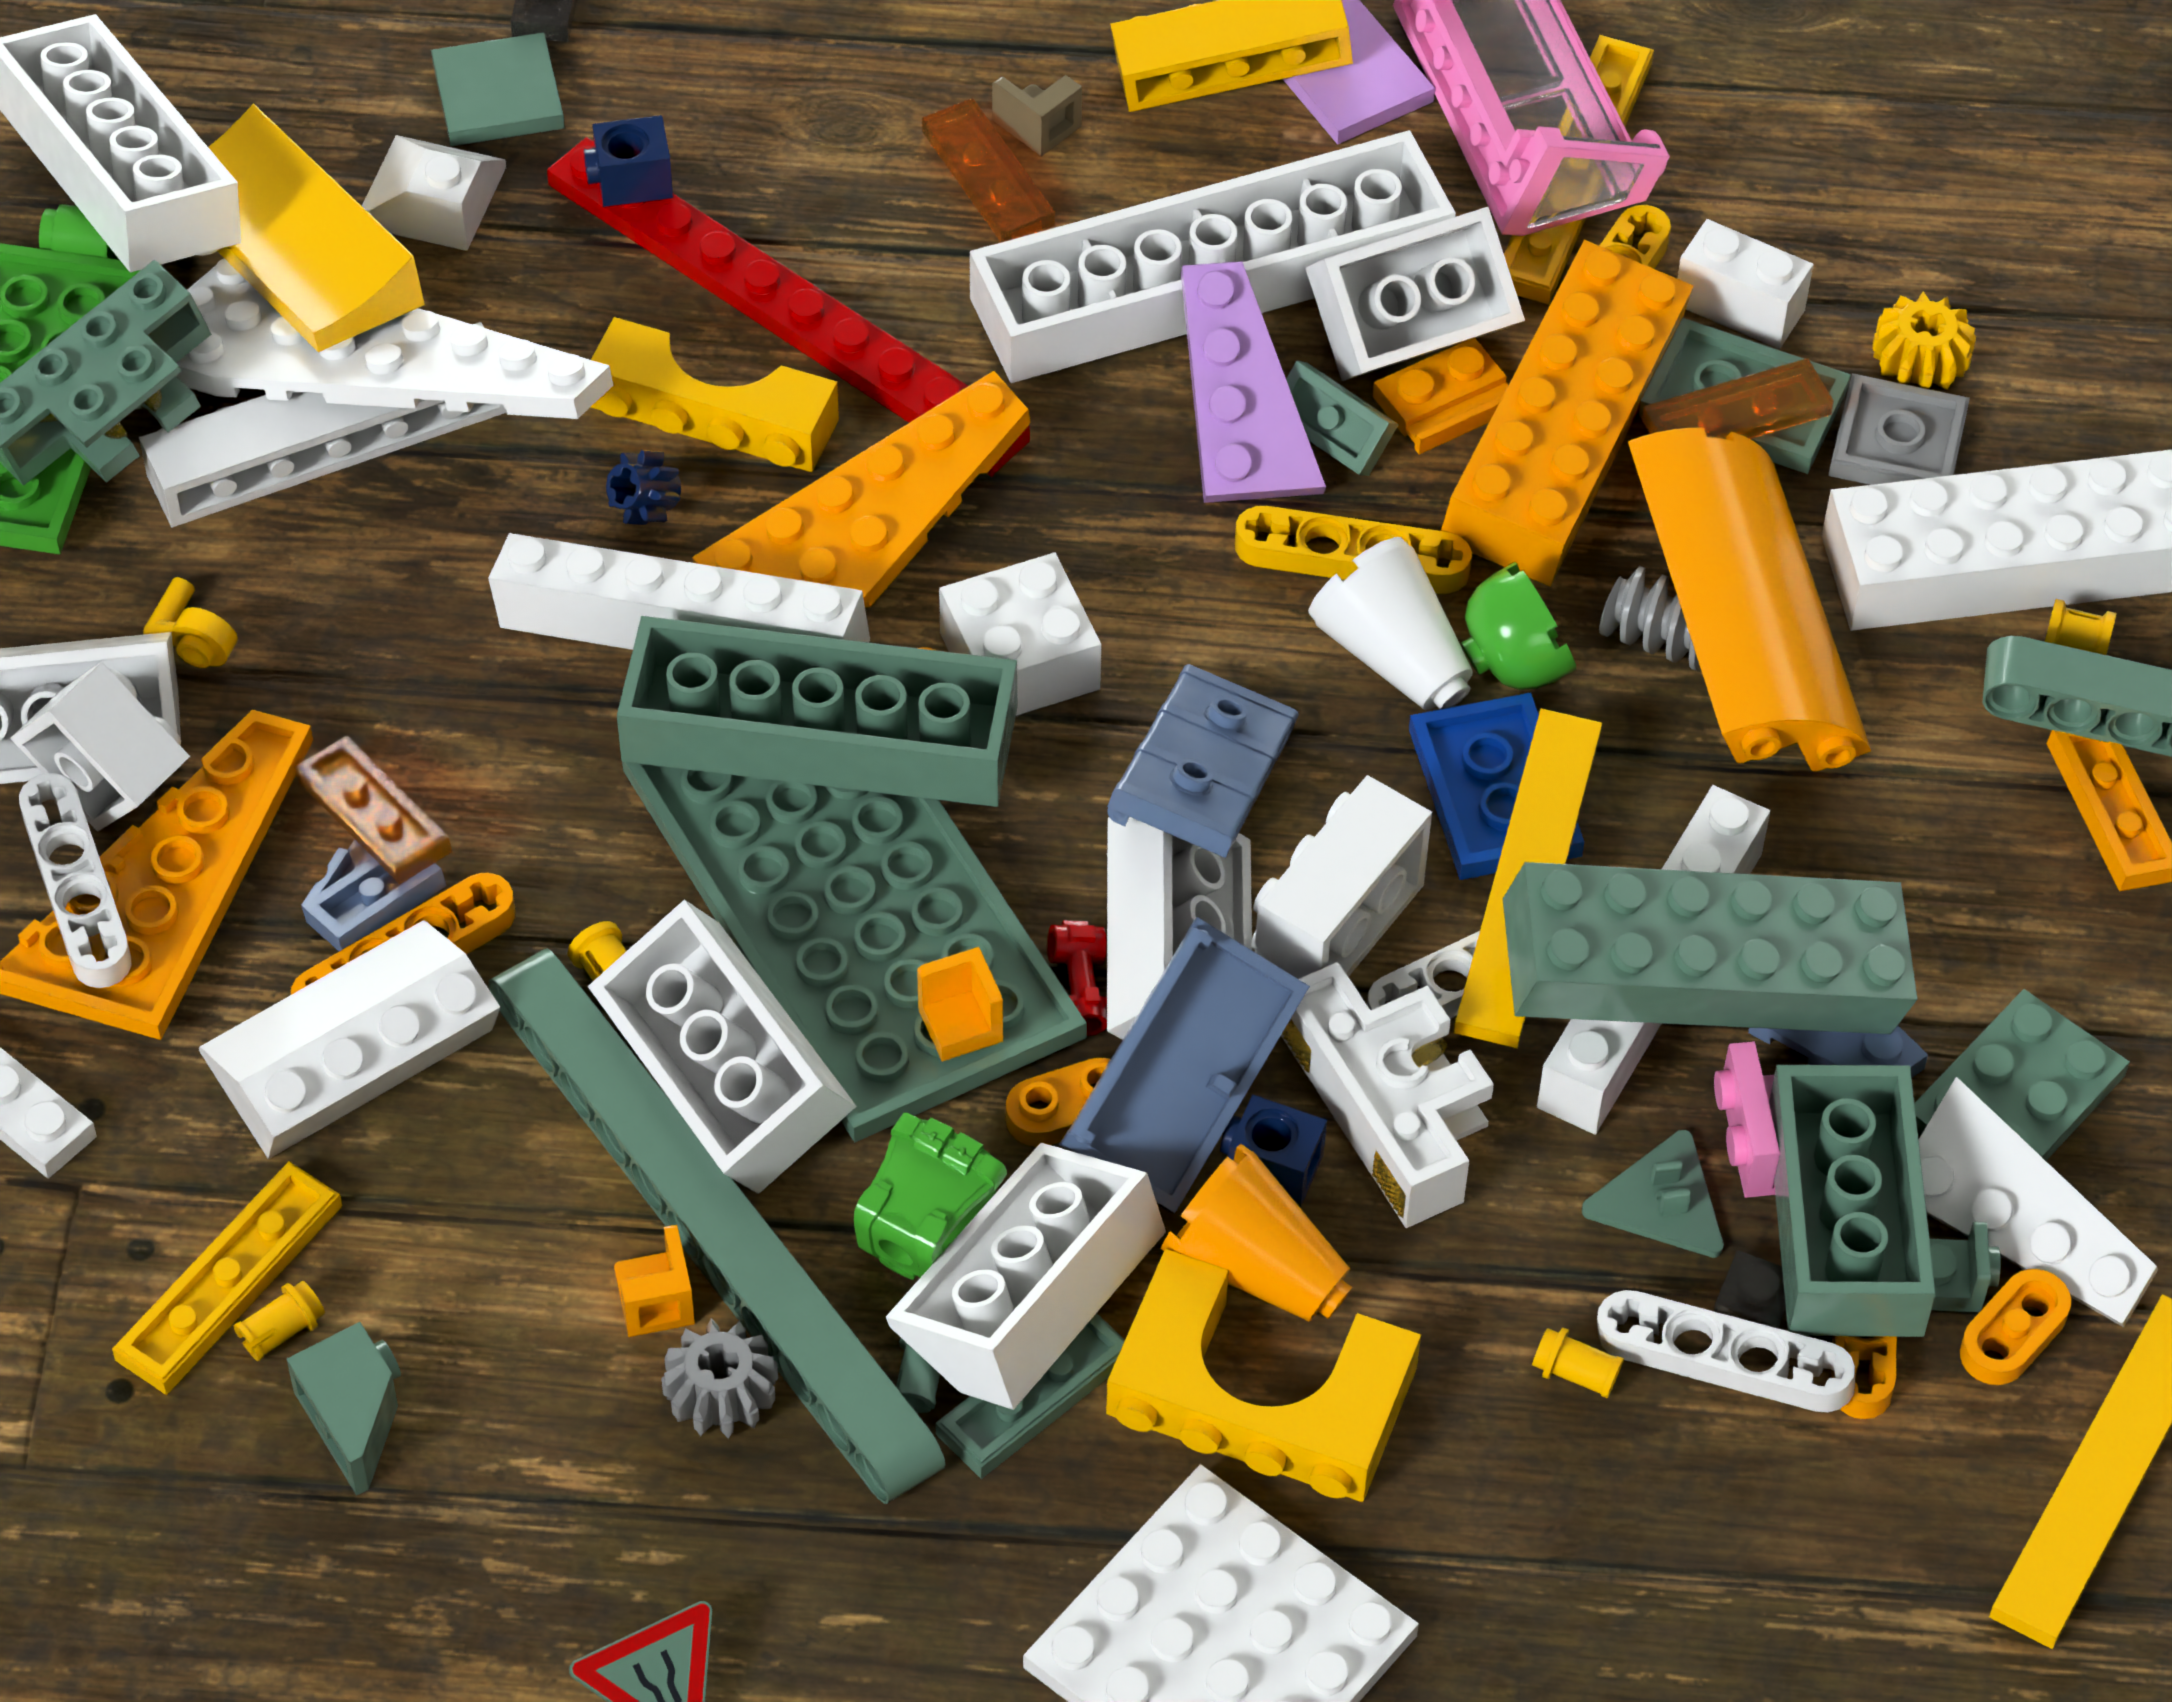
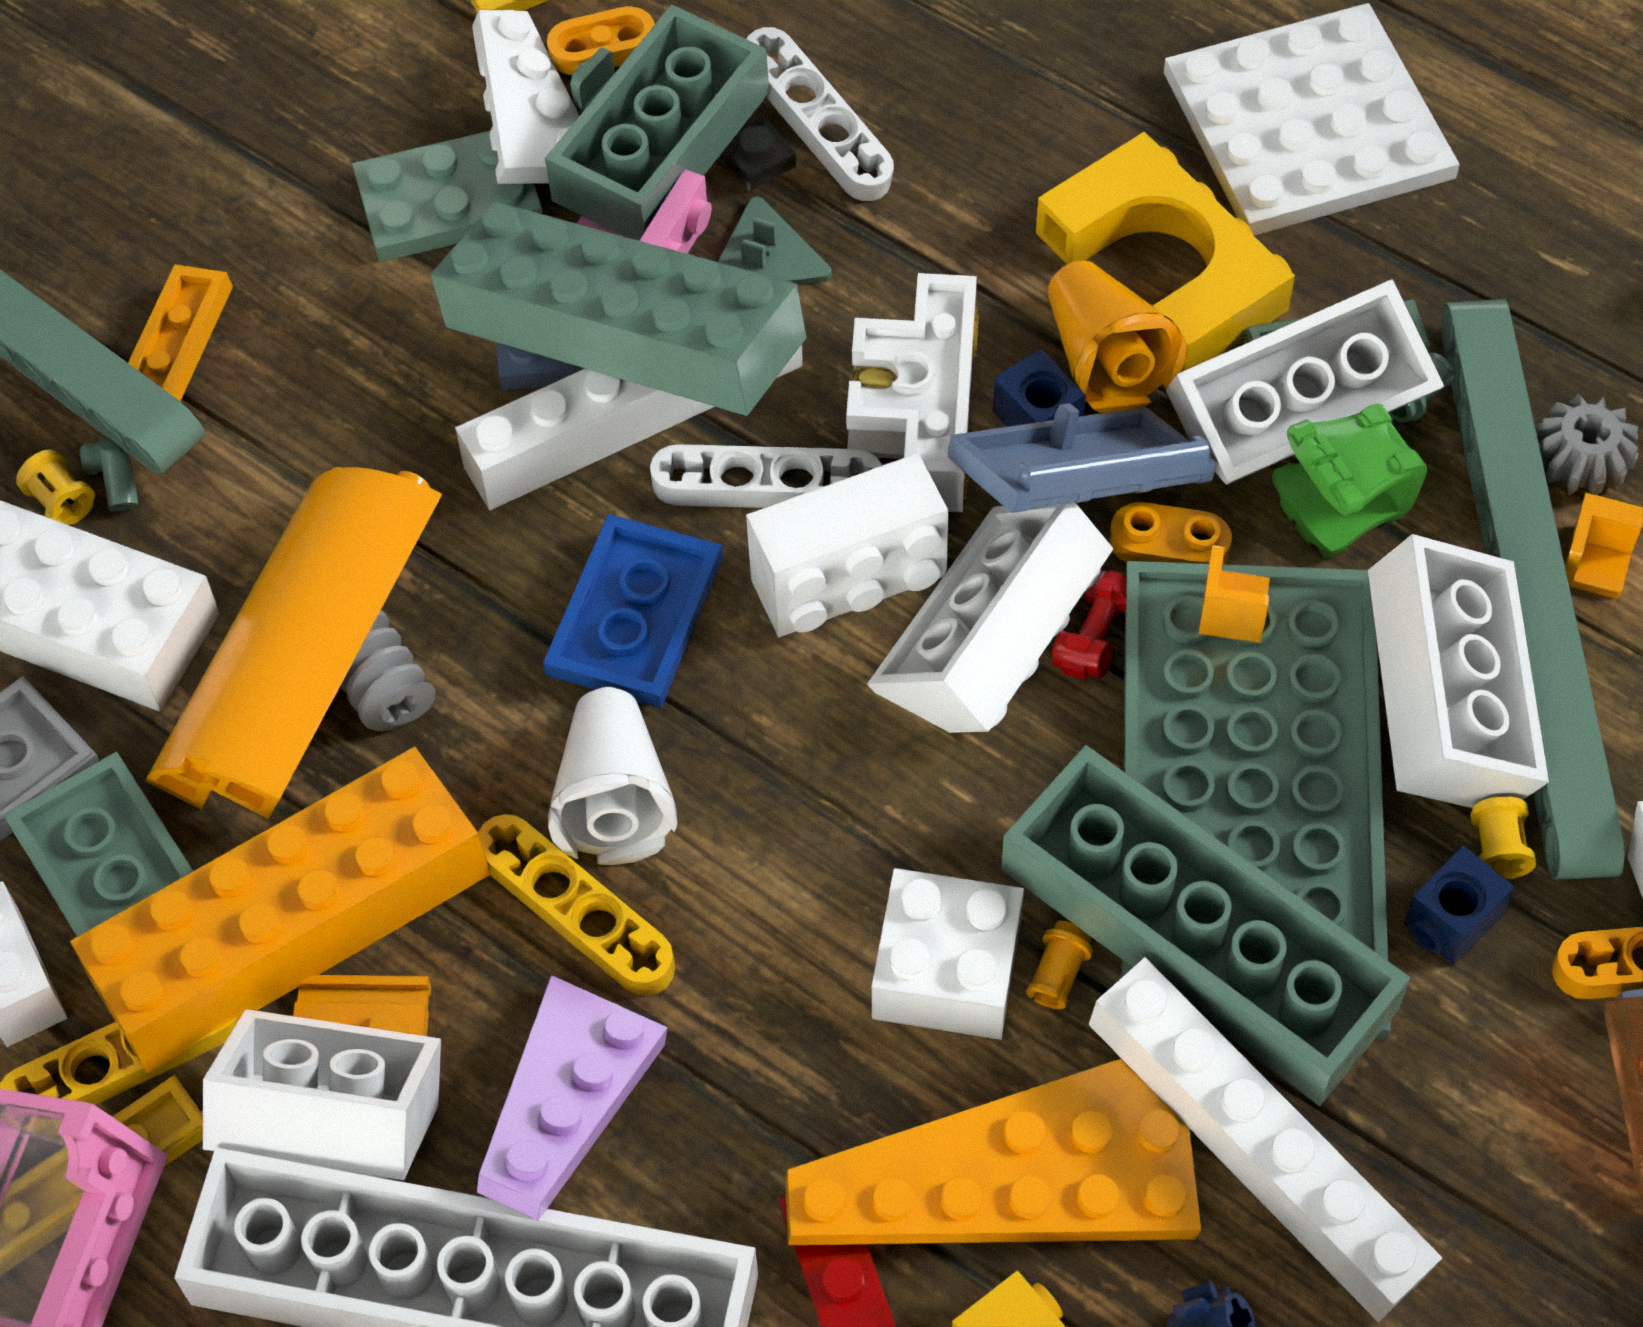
camera: 145 degrees left, 5 degrees up
sand blue container [1107,664,1299,858] -> none
sand green plate [1286,361,1399,476] -> none
yellow tile [1454,708,1602,1048] -> none
bright green cylinder [1461,562,1576,690] -> none
yellow pin [1532,1327,1624,1398] -> none
clear orange tile [1642,358,1834,439] -> none
none -> dark blue brick [1404,845,1515,965]

